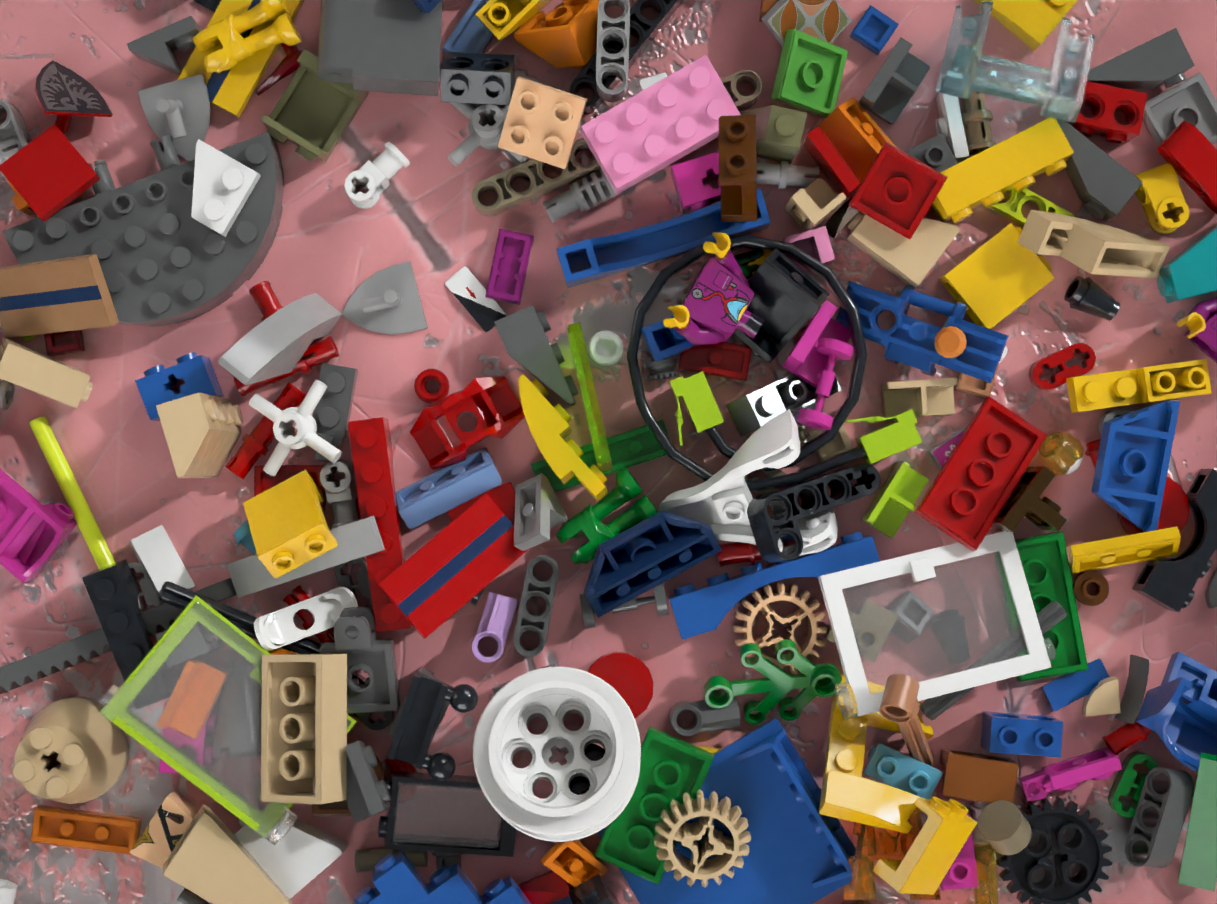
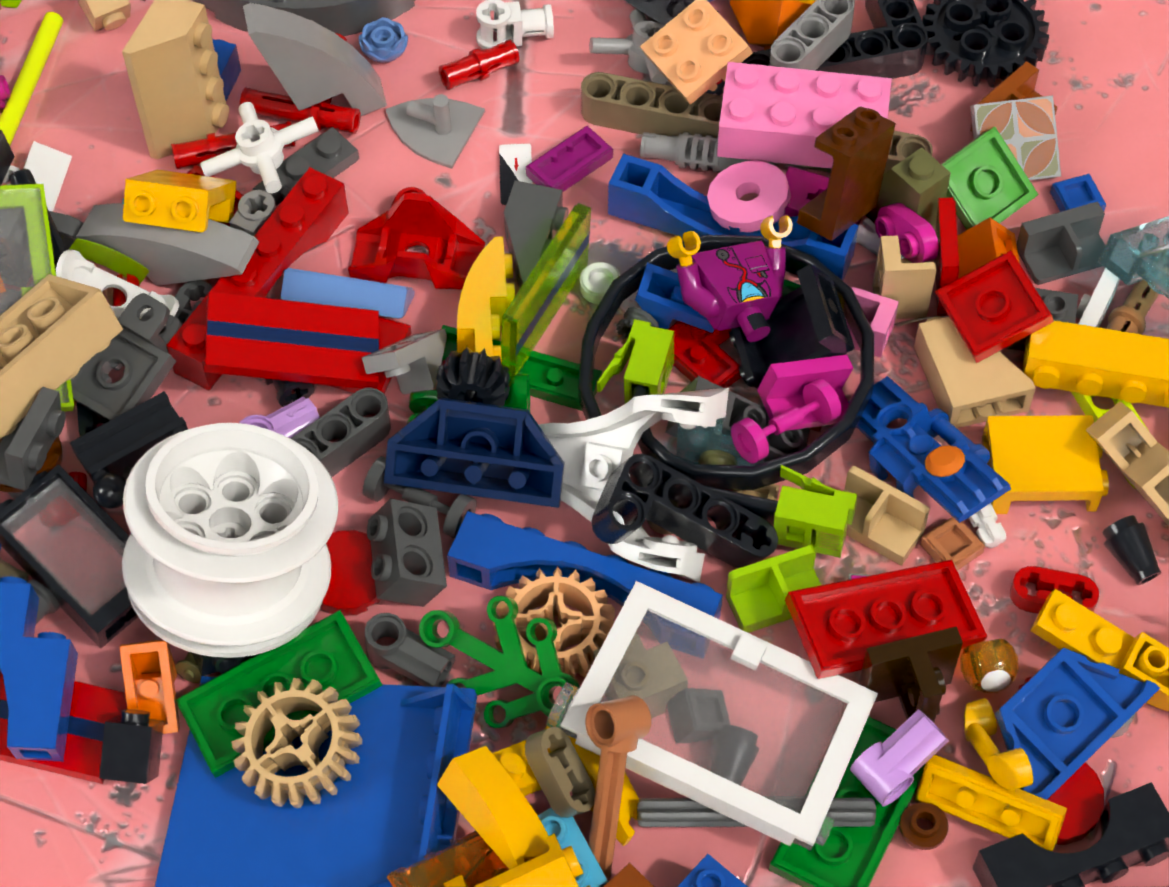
camera: 35 degrees right, 30 degrees down
red pin [718,542,762,567] -> none
none -> lime sticker [68,238,149,285]
none -> medium blue plate [359,17,408,63]
none -> dark grey brick [367,498,447,607]
none -> black gear [436,346,510,406]
none -> red pin [439,39,520,90]
none -> dark tan beam [525,727,595,818]
none -> bright pink tile [707,161,791,233]
none -> lavender piece [850,709,949,807]
none -> dark pink plate [875,202,939,263]
none -> yellow bar [964,698,1033,790]

